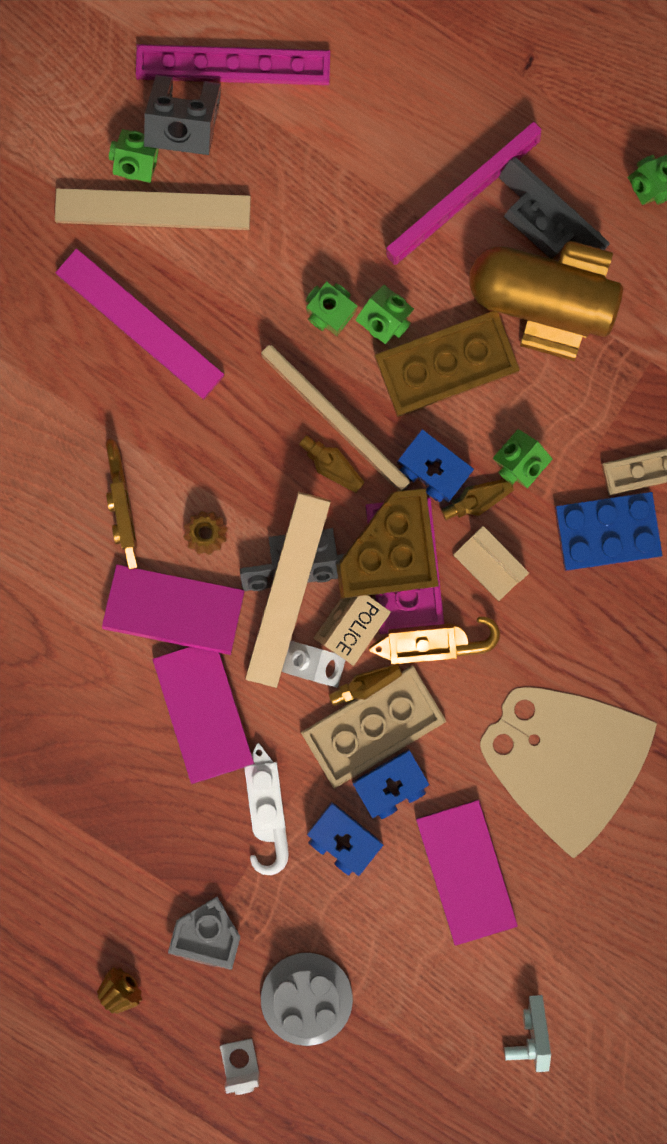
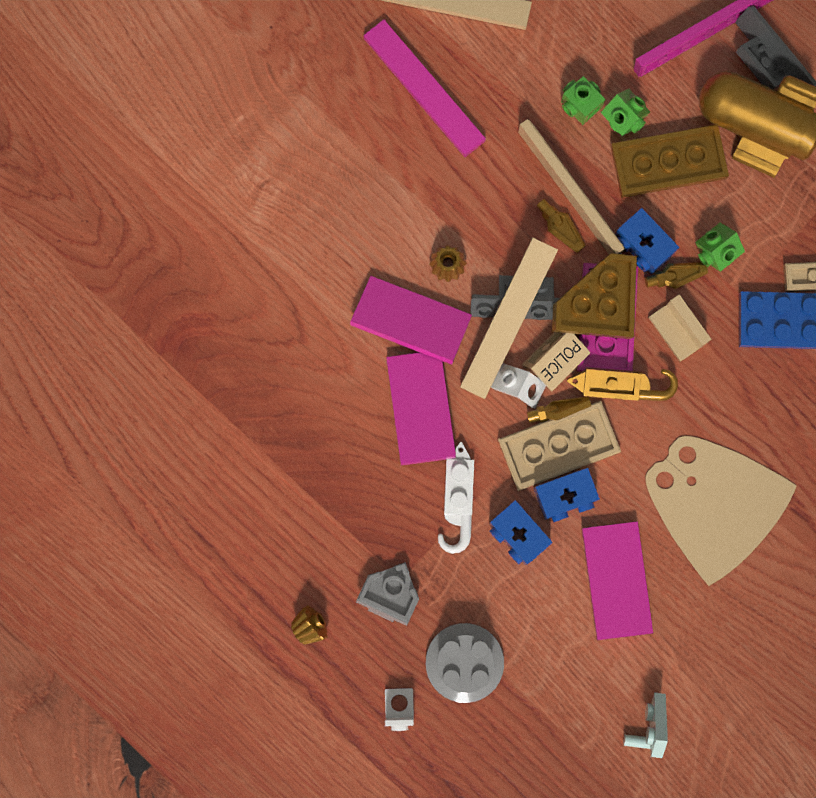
camera: 20 degrees right, 5 degrees down
pearl gold plate [106,439,138,570] -> none

